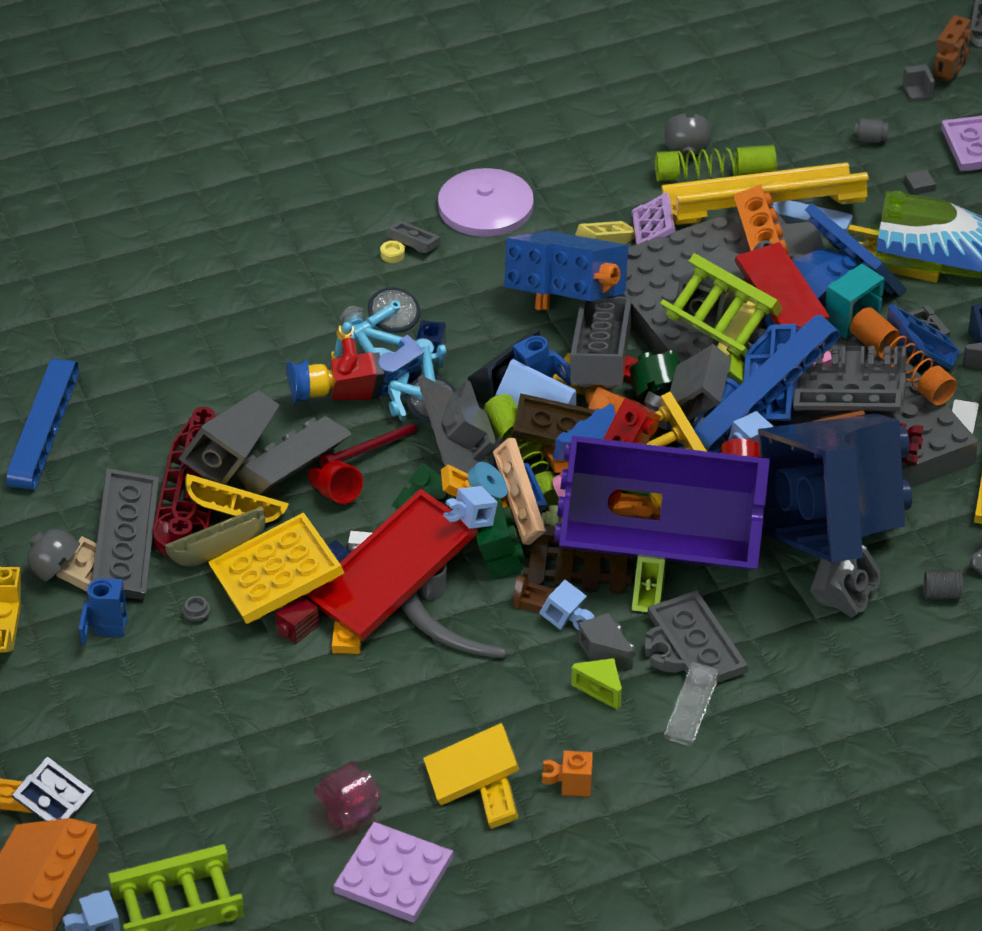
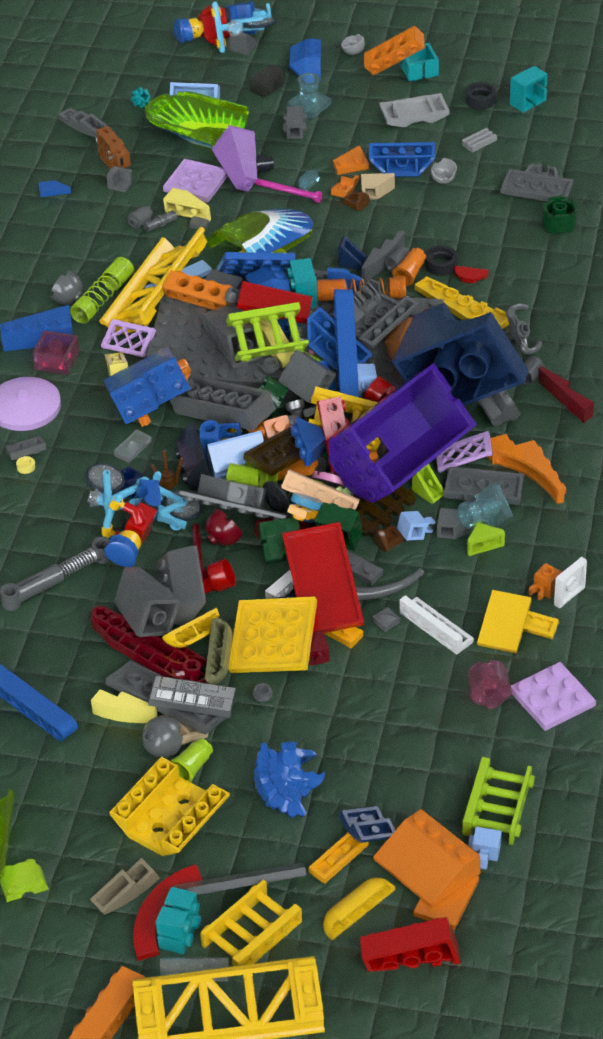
camera: 55 degrees left, 0 degrees up
blue piece [79,578,128,645] -> none
light blue brick [443,486,498,529] -> none
clear plate [664,662,719,747] -> none
none -> blue wedge [0,305,74,351]
none -> dark grey piece [0,536,110,611]
none -> clear pink brick [32,331,80,375]
none -> blue tile [38,180,71,197]
none -> light yellow slope [91,689,157,723]
none -> clear plate [114,430,152,463]
none -> dark grey pin [143,210,178,232]
none -> tile [148,675,236,718]
none -> reddish brown plant [151,450,183,490]
none -> light yellow slope [163,188,211,221]
none -> lime plant [171,738,213,782]
none -> dark red cylinder [206,509,243,547]
none -> blue piece [253,741,325,818]
none -> dark grey plate [347,551,383,586]
none -> dark grey tile [372,607,400,632]
none -> white fence [400,595,474,655]
none -> lavender window [437,431,493,473]
none -> clear light blue plant [458,481,513,529]
none -> orange arch [487,434,566,504]
none -> dark red slope [539,366,594,423]
none -> white tile [554,557,587,608]

